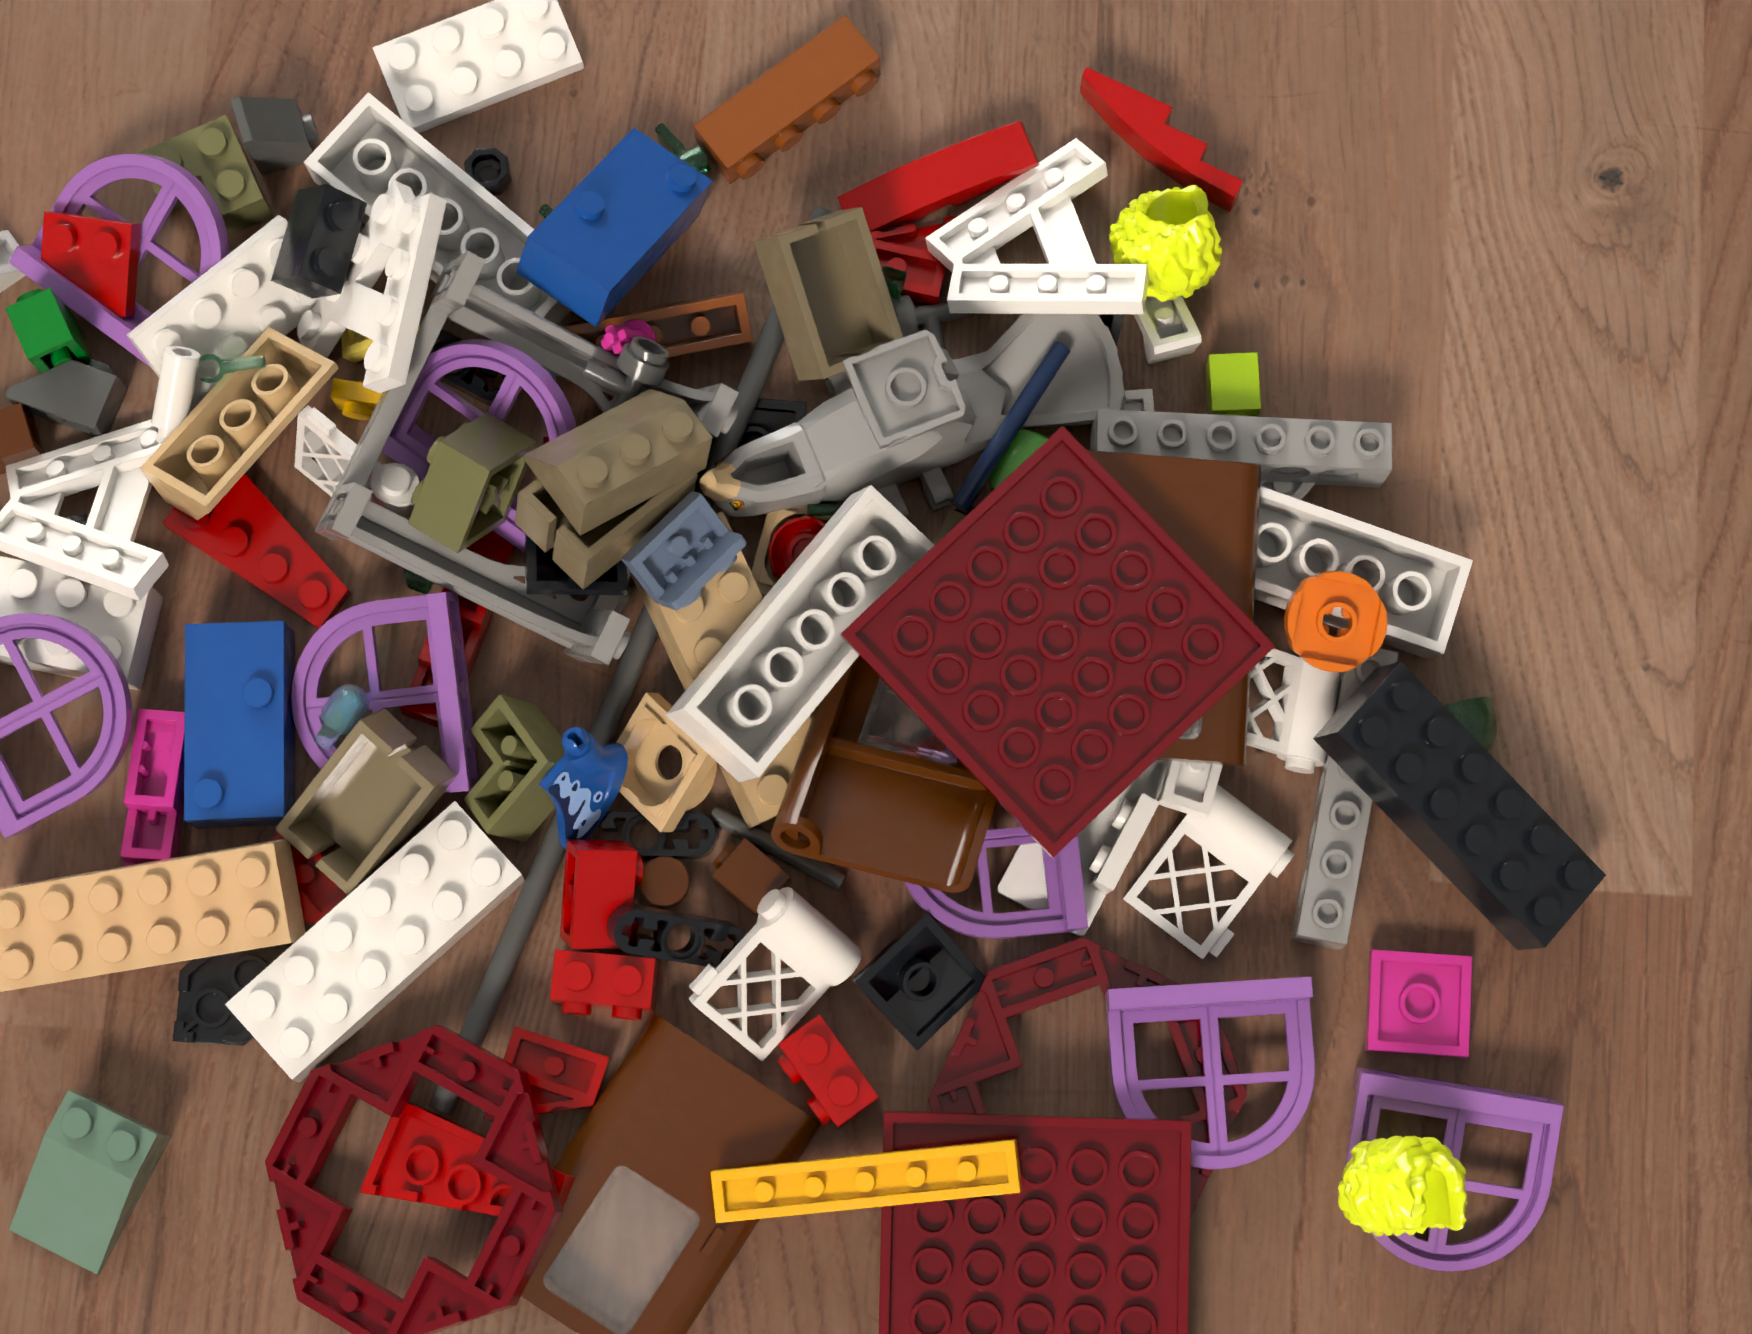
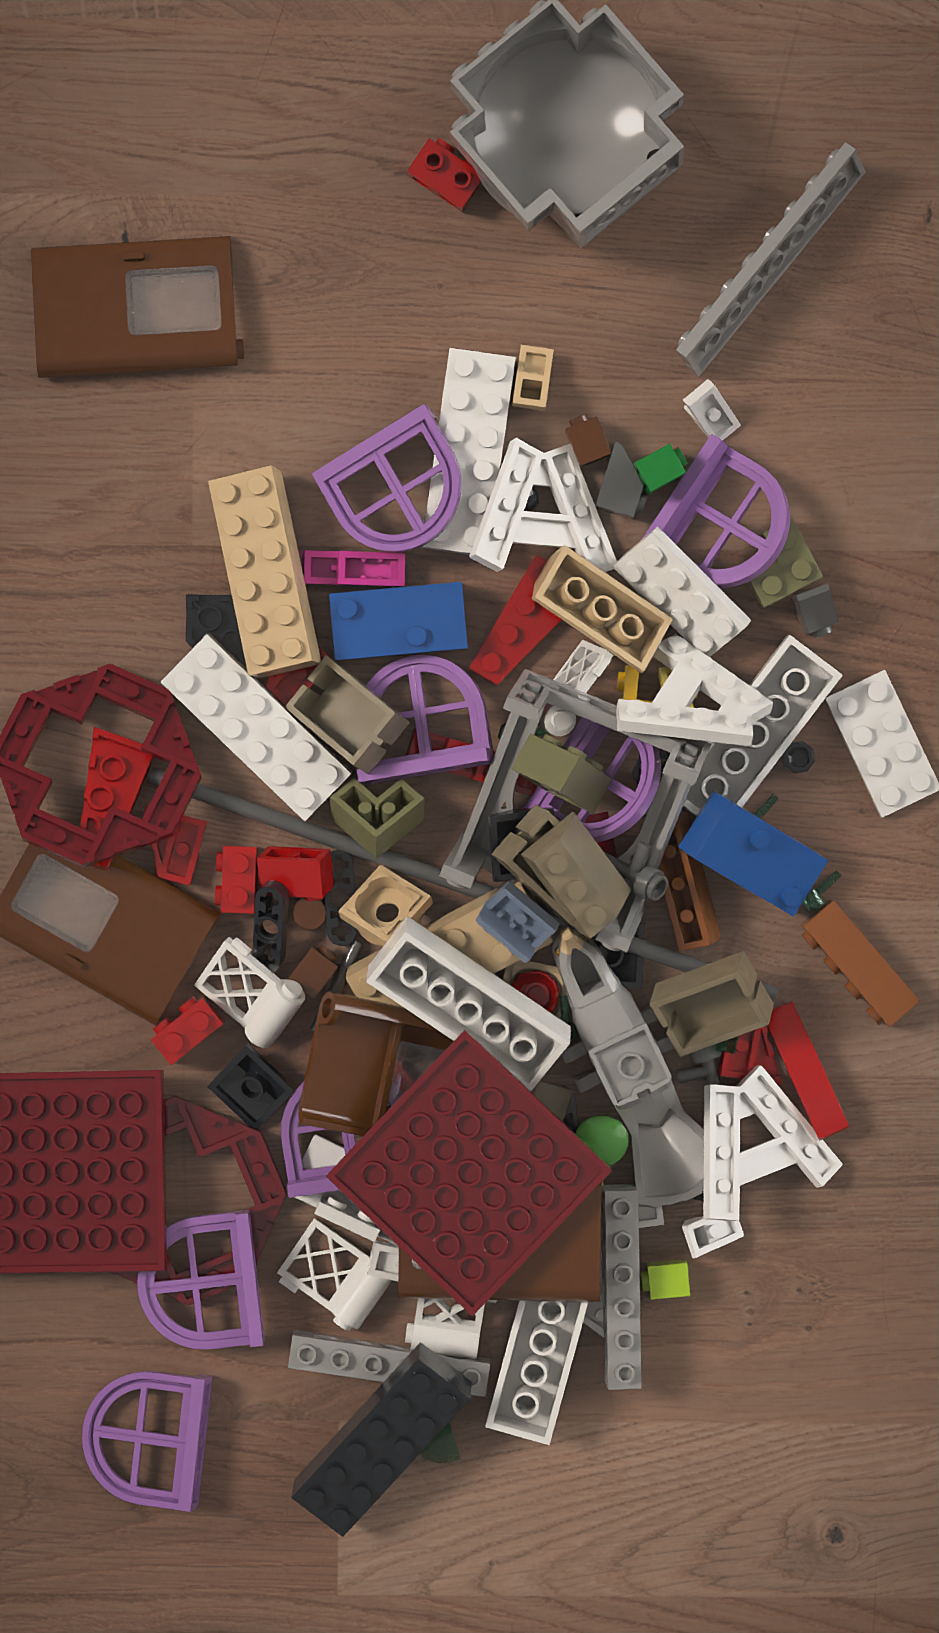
camera: 90 degrees right, 10 degrees up
sand green slope [9,1090,171,1275] -> none
red wing [41,211,141,317] -> none
white cylinder [151,346,200,444] -> none
clear green hand [199,354,266,383] -> none
black brick [271,184,367,299] -> none
clear light blue cylinder [314,684,369,750] -> none
blue arm [539,727,628,850] -> none
dark pink piece [601,319,655,355] -> none
yellow plate [711,1139,1022,1223] -> none
dark blue bar [951,341,1070,513] -> none
red slope [1080,67,1243,212] -> none
neon yellow hair [1109,185,1222,302] -> none
orange plate [1284,571,1387,672] -> none
neon yellow hair [1338,1136,1467,1236] -> none
dark pink plate [1365,949,1472,1058] -> none

